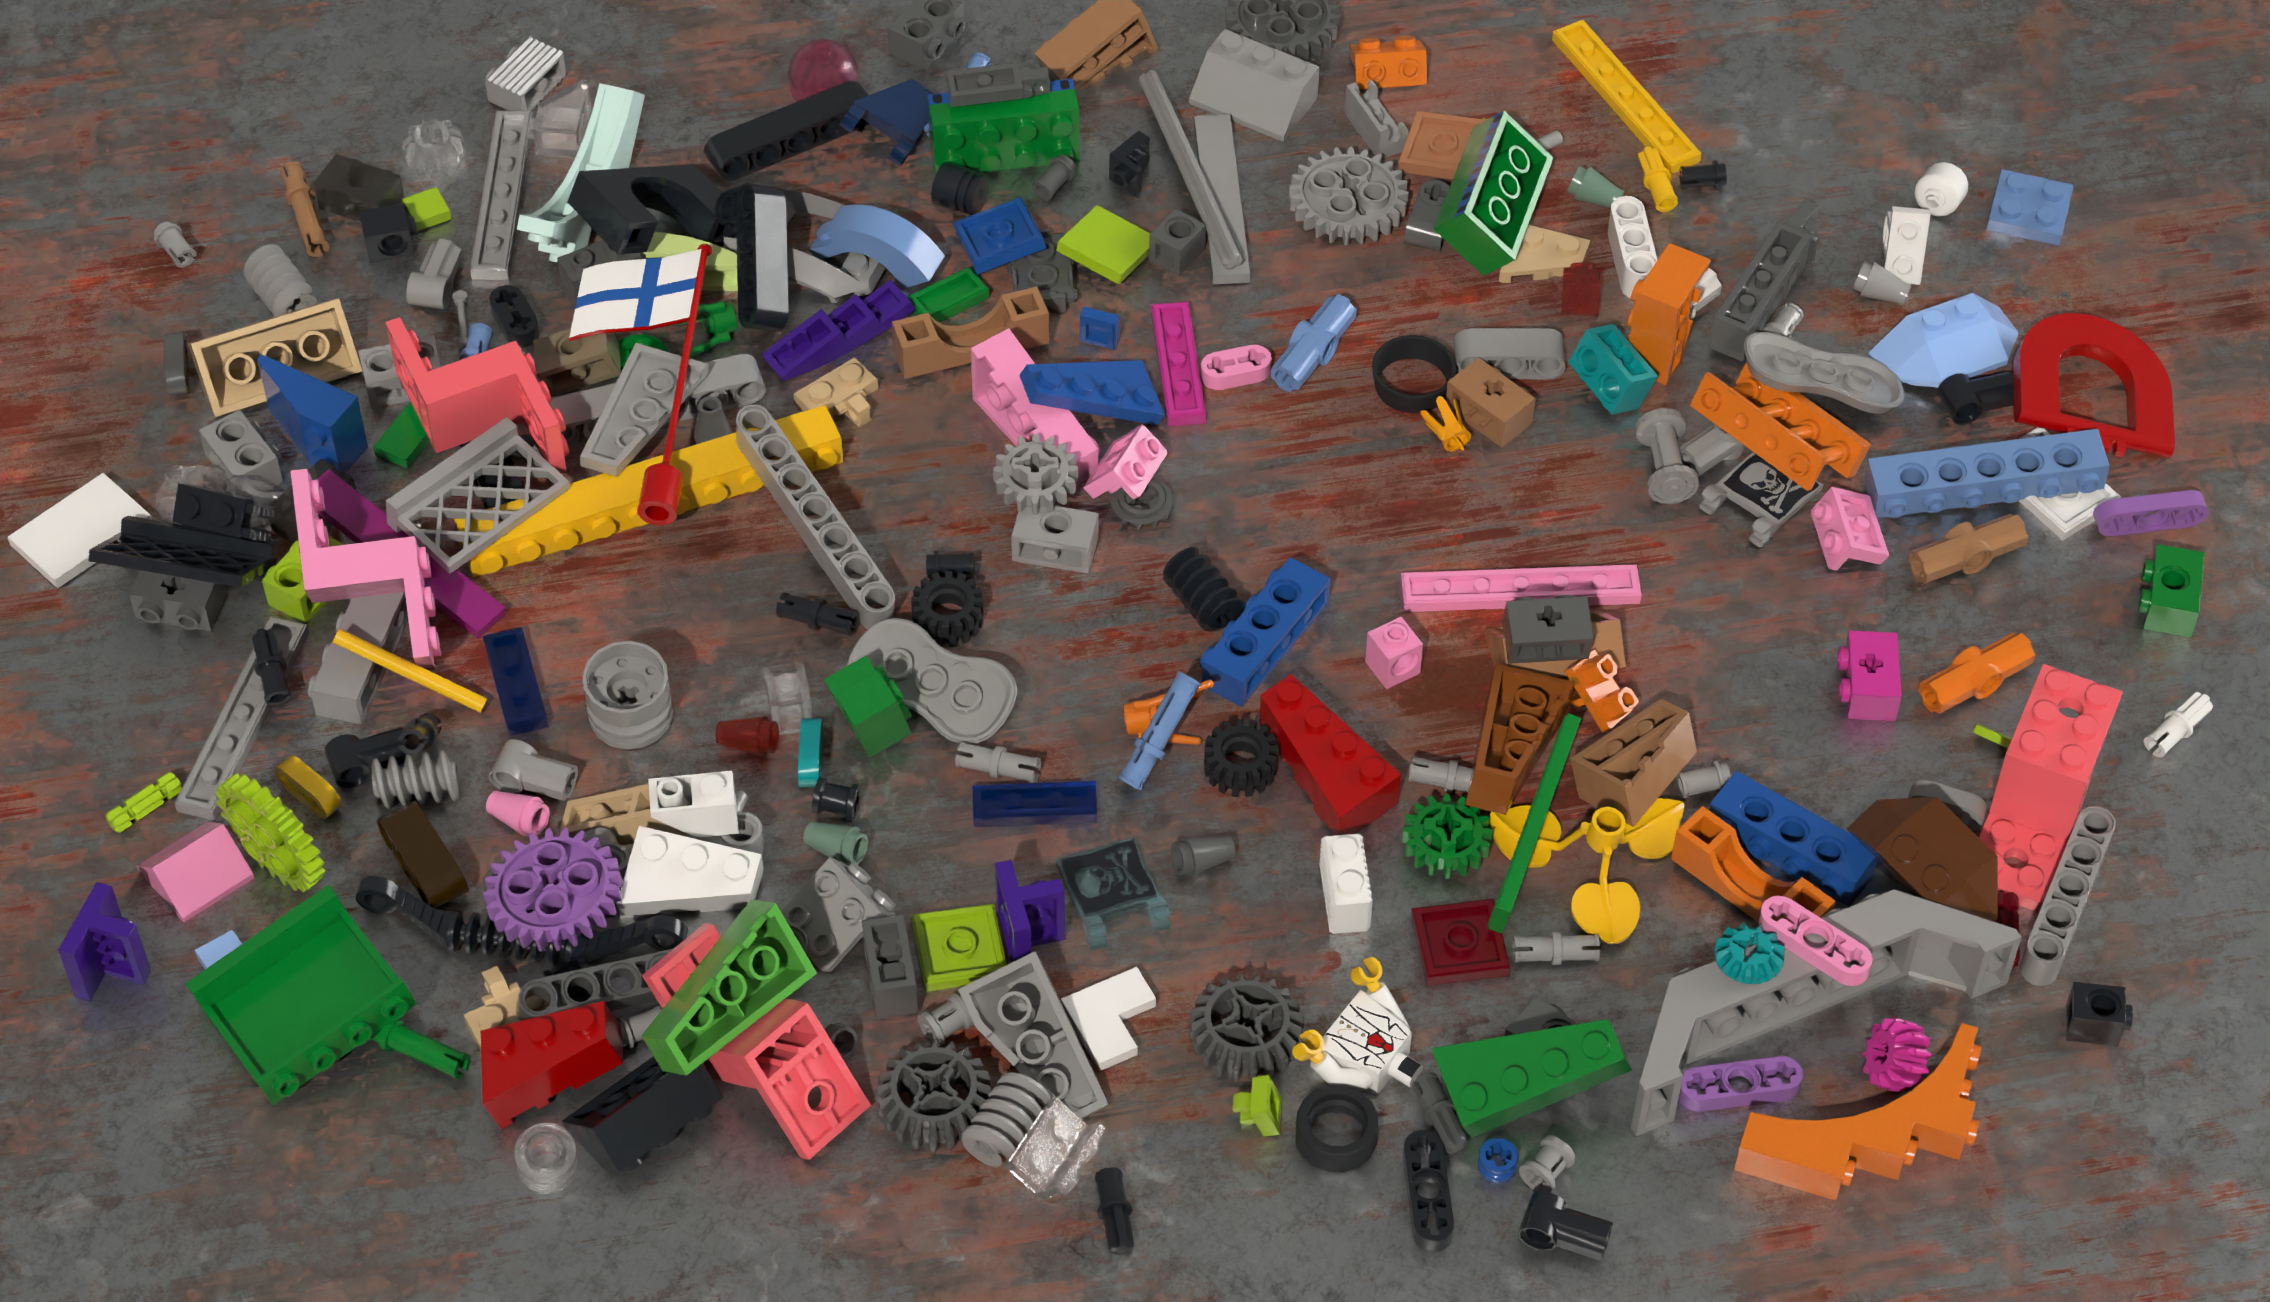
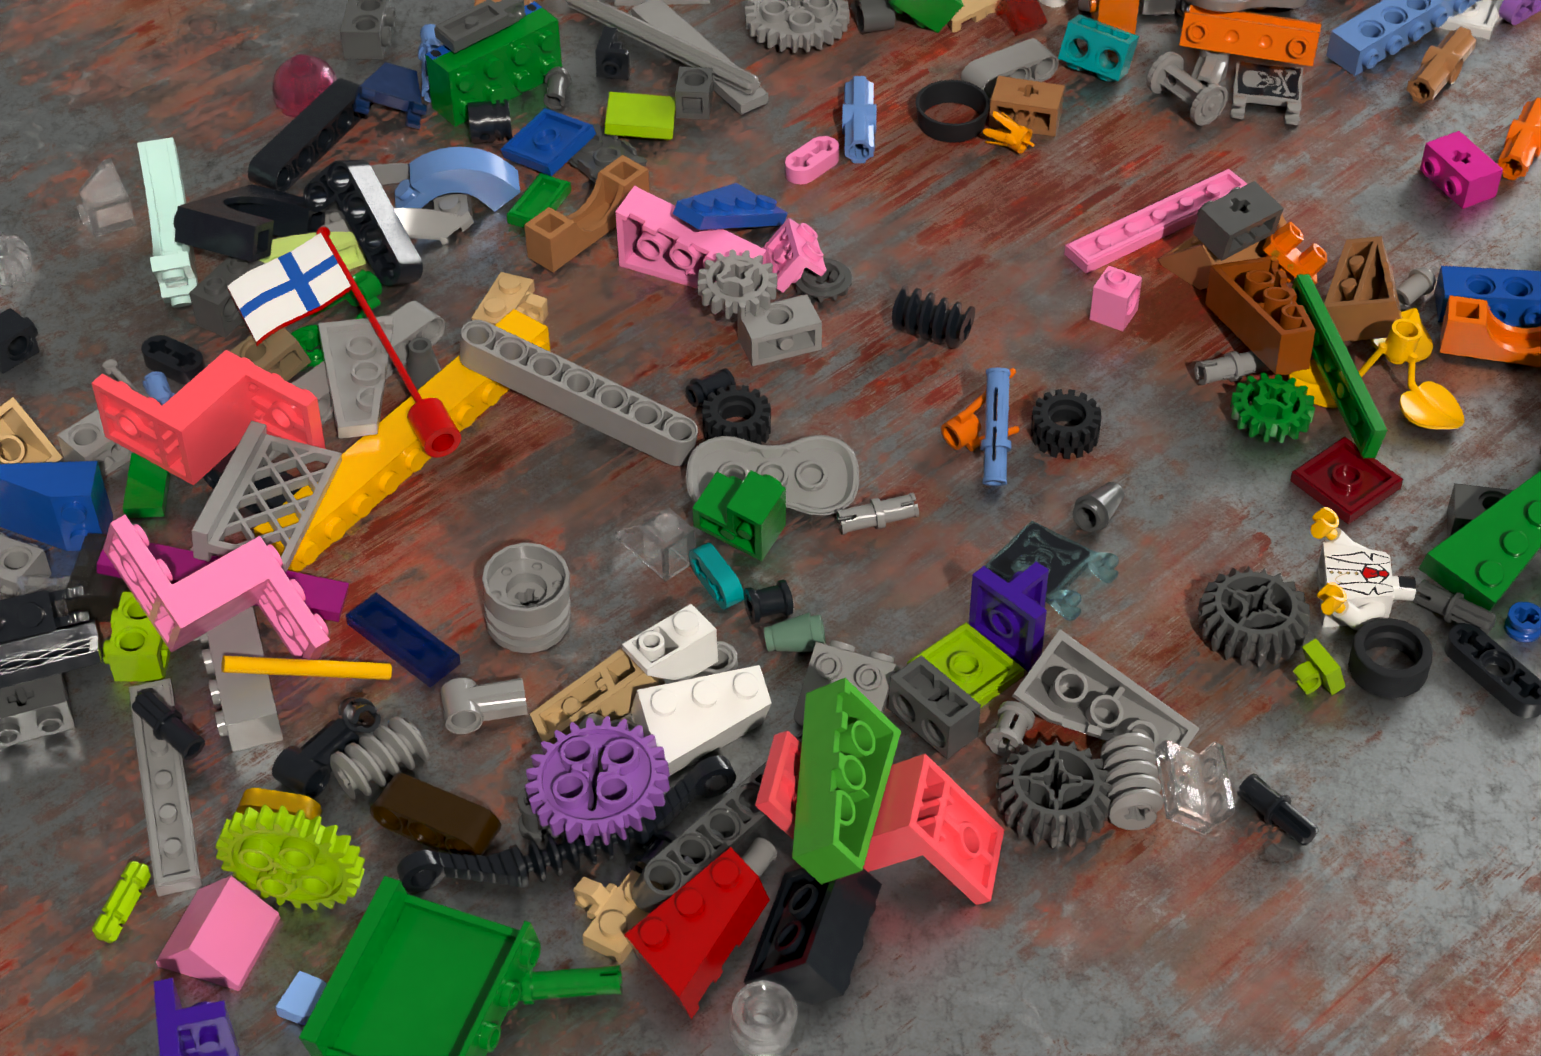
camera: 30 degrees left, 5 degrees down
lime tile [402,187,452,232] -> none
light grey piece [406,239,463,310] -> none
light grey tile [470,111,534,280] -> none
light grey brick [485,36,566,111] -> none
bright pink cone [486,790,550,836] -> none
clear red cone [715,716,779,757] -> none
dark purple slope [761,279,915,382] -> none
black pin [776,592,859,636] -> none
clear blue tile [972,781,1097,827] -> none
white tile [1061,967,1156,1072] -> none
blue tile [1080,307,1120,350] -> none
dark pink tile [1151,302,1206,426] -> none
blue brick [1200,557,1330,707] -> none
red wedge [1259,674,1401,836] -> none
white brick [1319,834,1373,934] -> none
light grey pin [1512,932,1600,965] -> none
bright pink bracket [1811,487,1889,571] -> none

